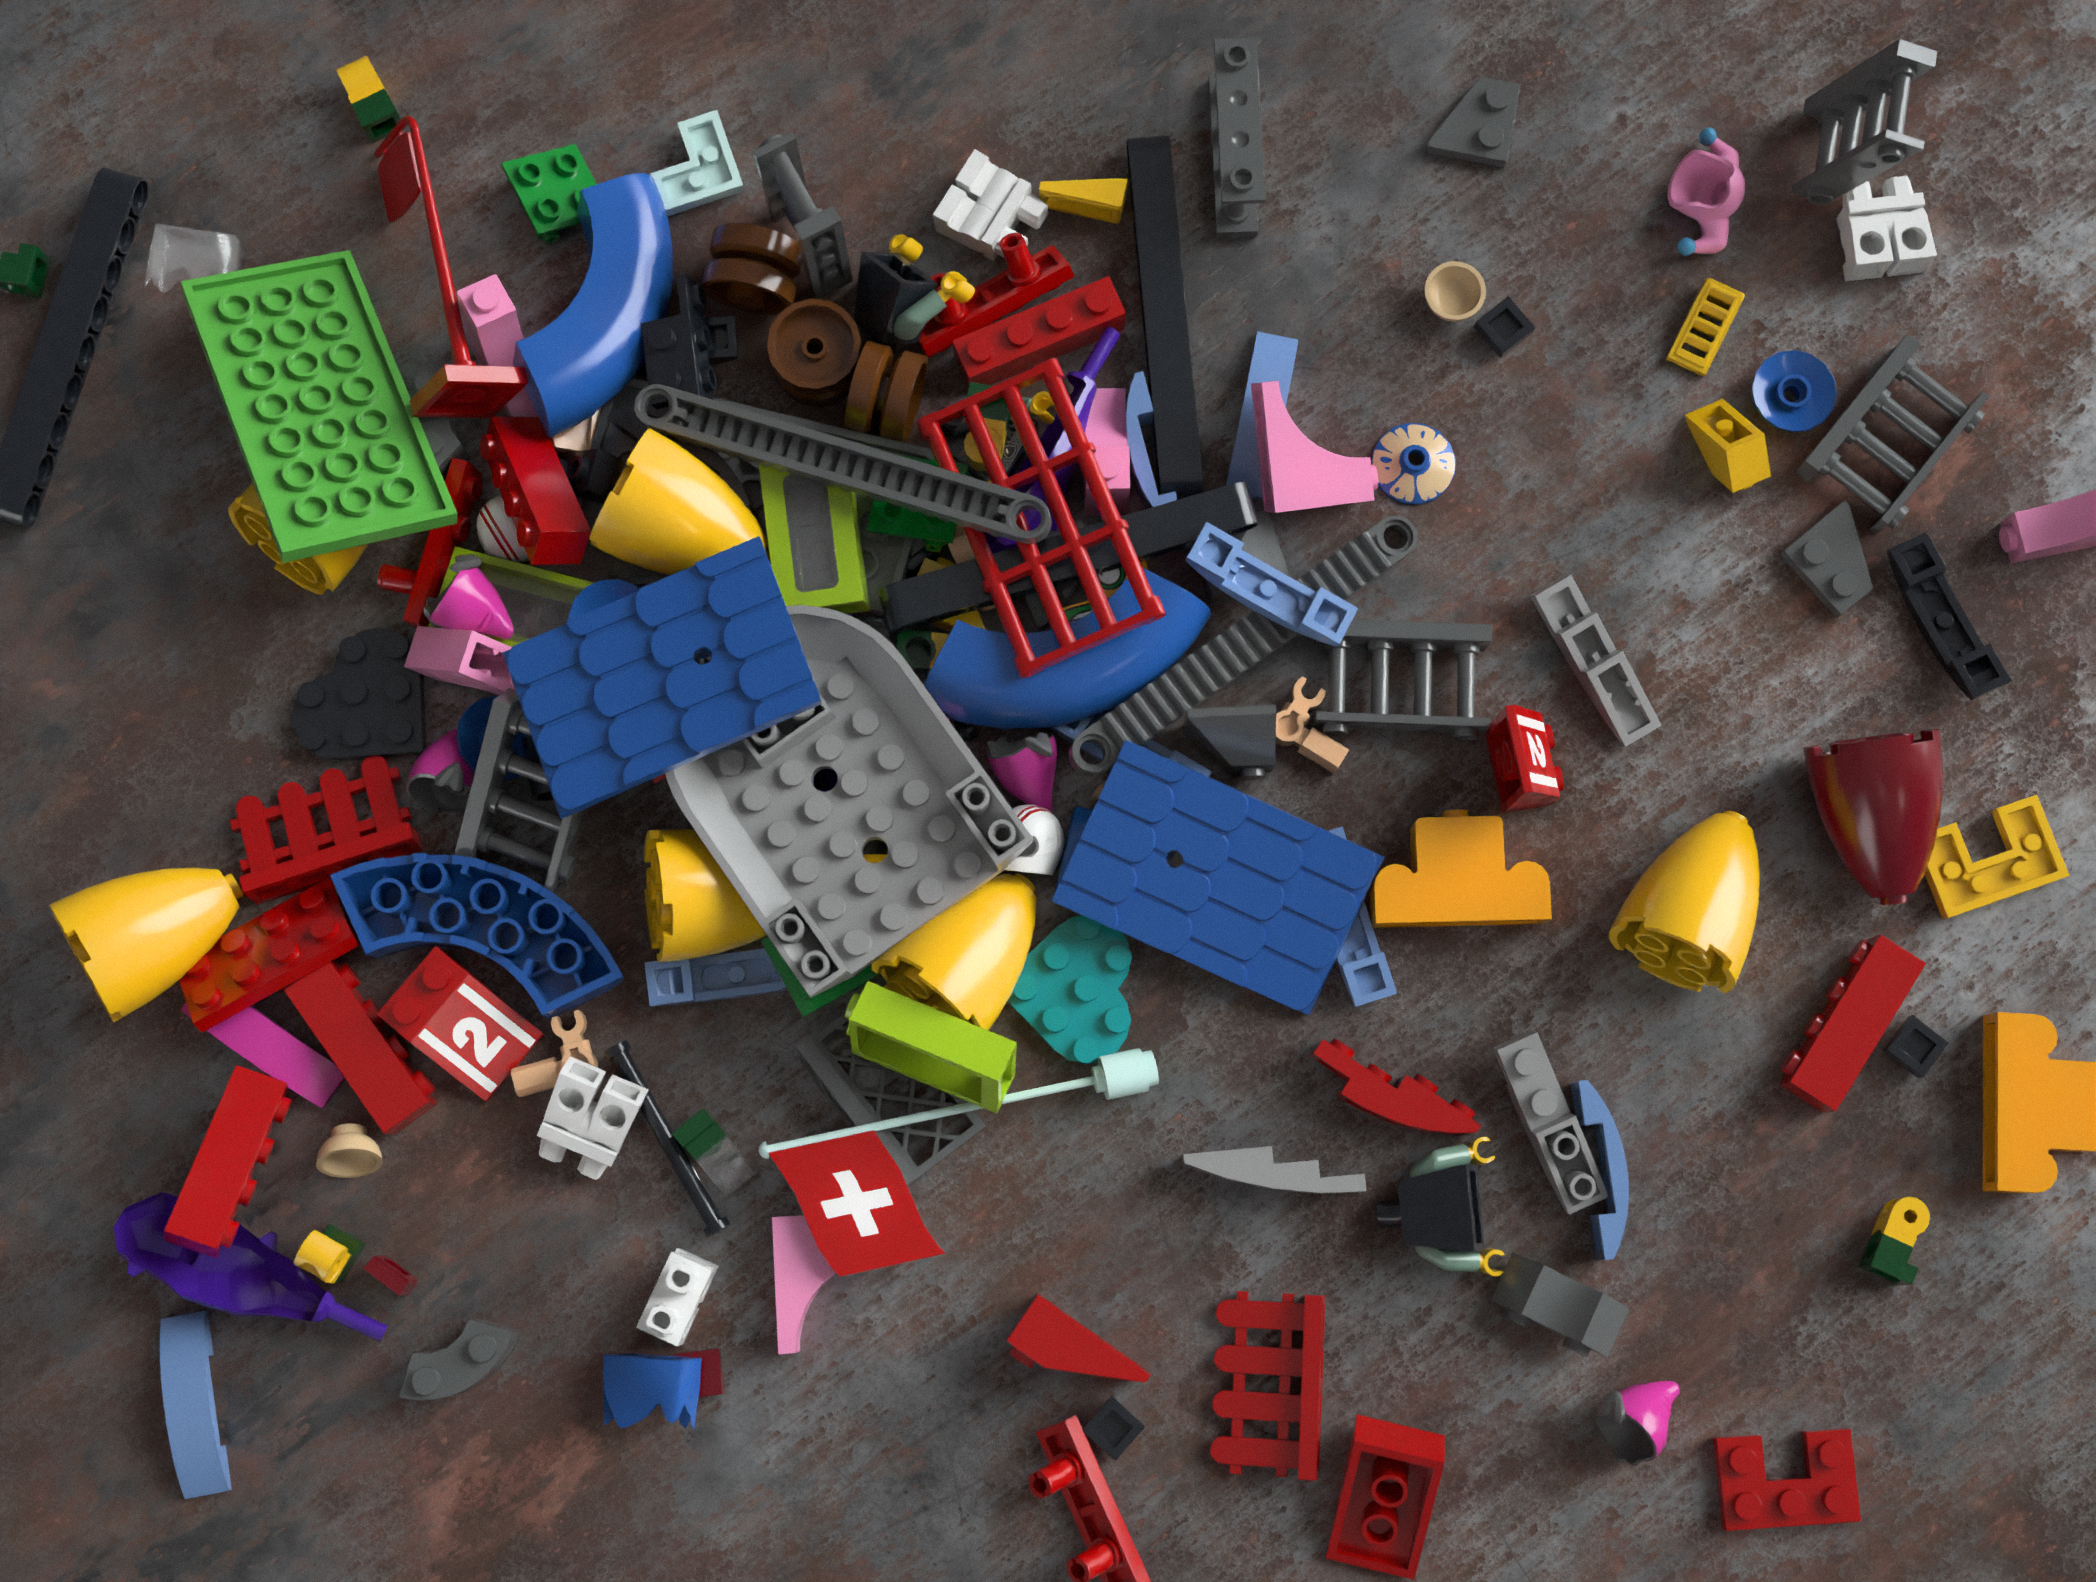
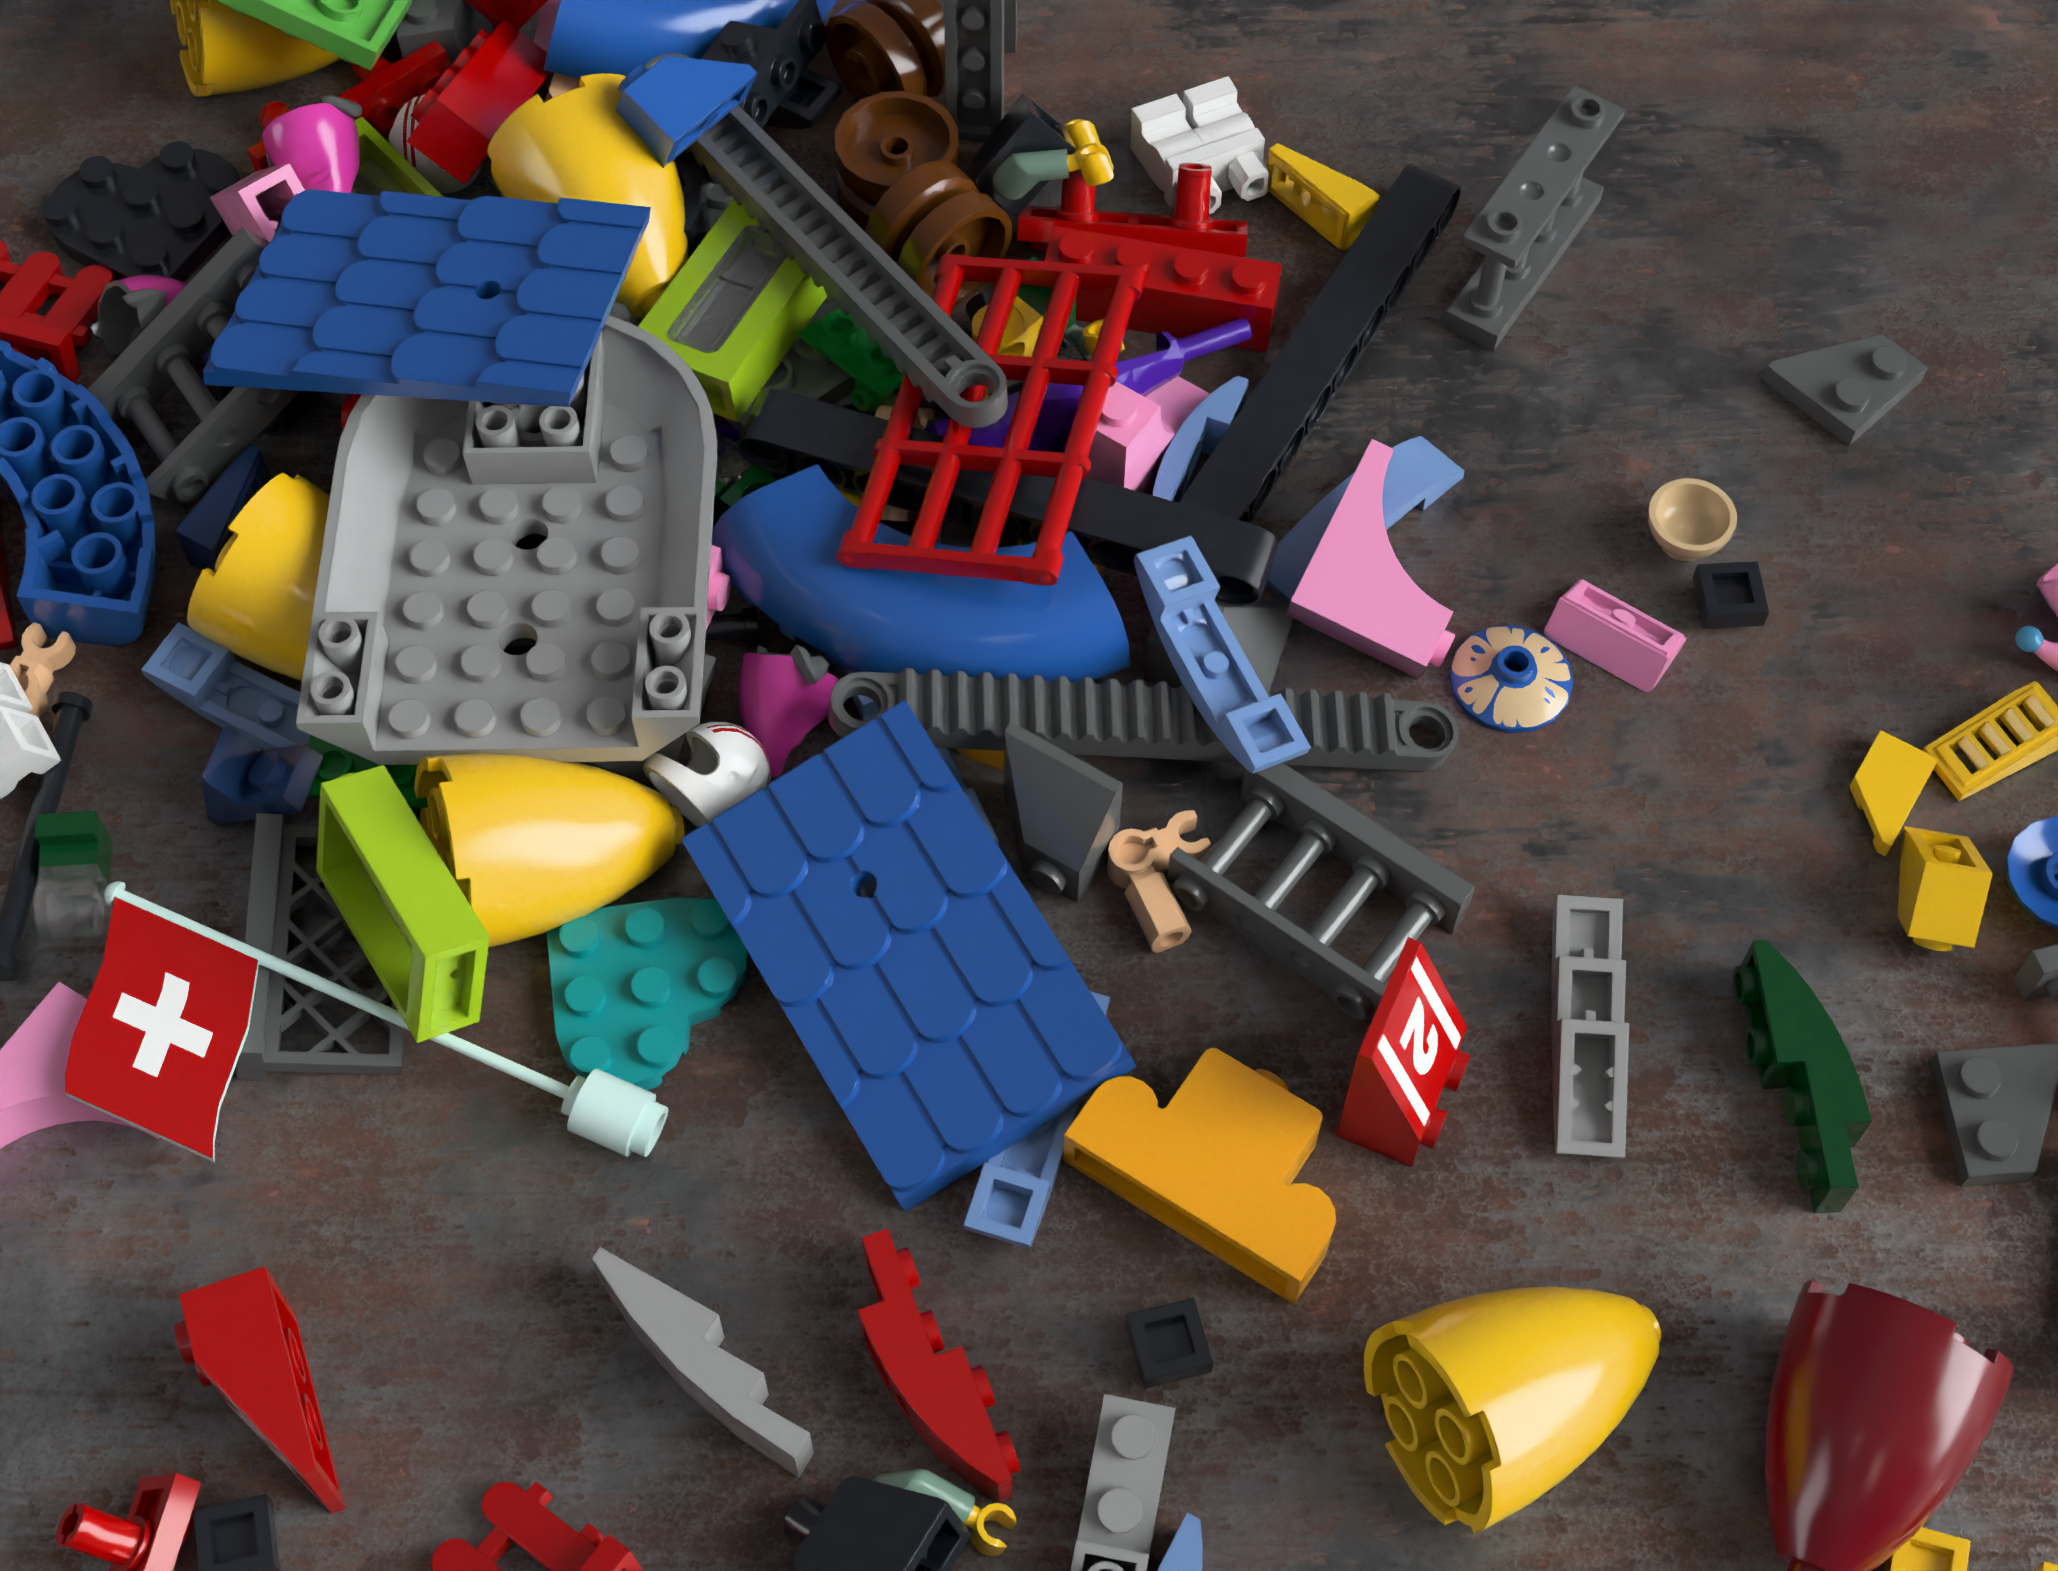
camera: 35 degrees right, 20 degrees down
none -> dark blue slope [176,444,271,572]
none -> dark blue slope [201,726,323,826]
none -> blue slope [615,55,758,168]
none -> black plate [1125,1298,1214,1389]
none -> bright pink slope [1544,579,1687,692]
none -> dark green slope [1733,940,1872,1214]
none -> yellow tile [1849,730,1938,857]

